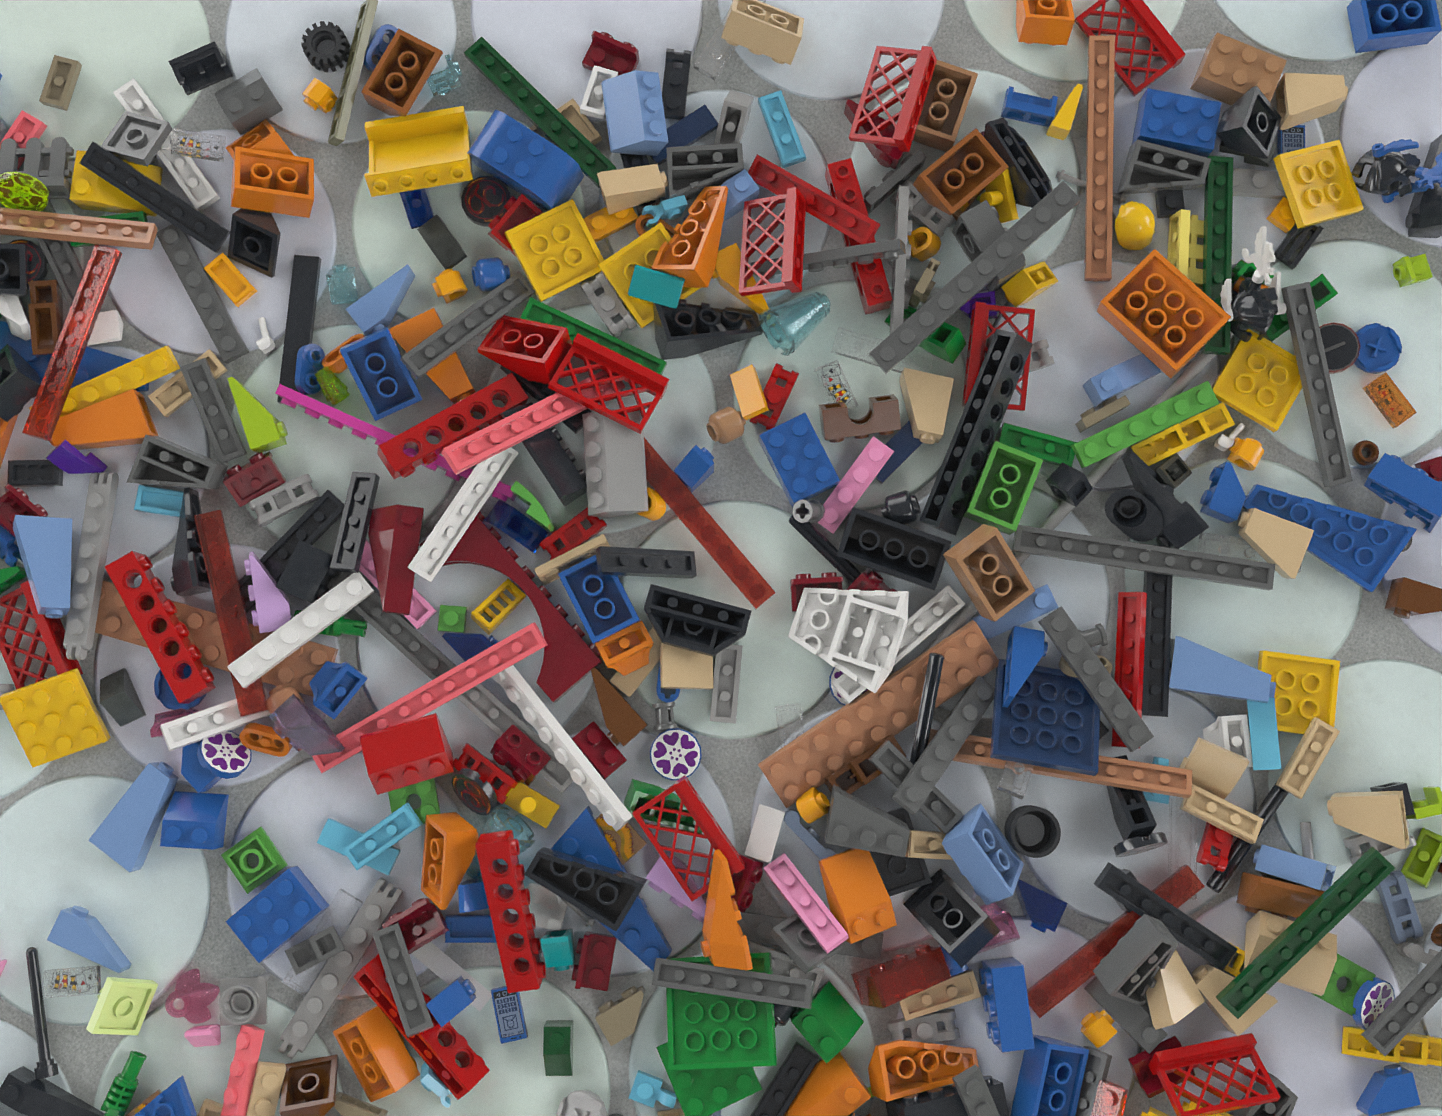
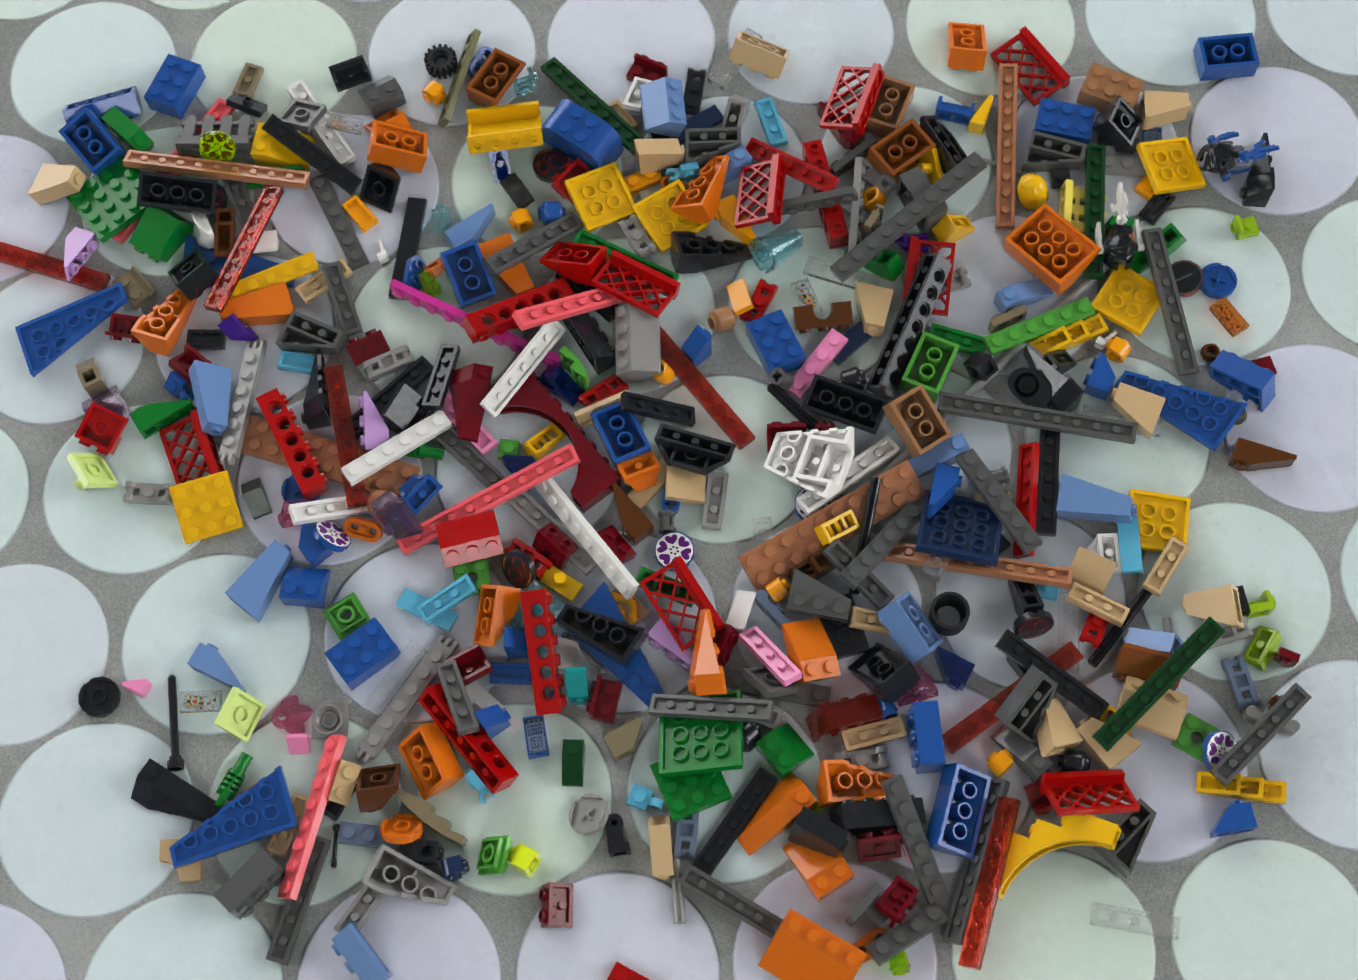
camera: 10 degrees right, 15 degrees down
lime slope [227,377,288,453] -> none
dark grey slope [285,925,345,975] -> none
teal slope [628,265,685,309] -> none
none -> black plate [226,92,268,118]
none -> yellow slope [814,509,860,546]
none -> black head [1058,749,1091,772]

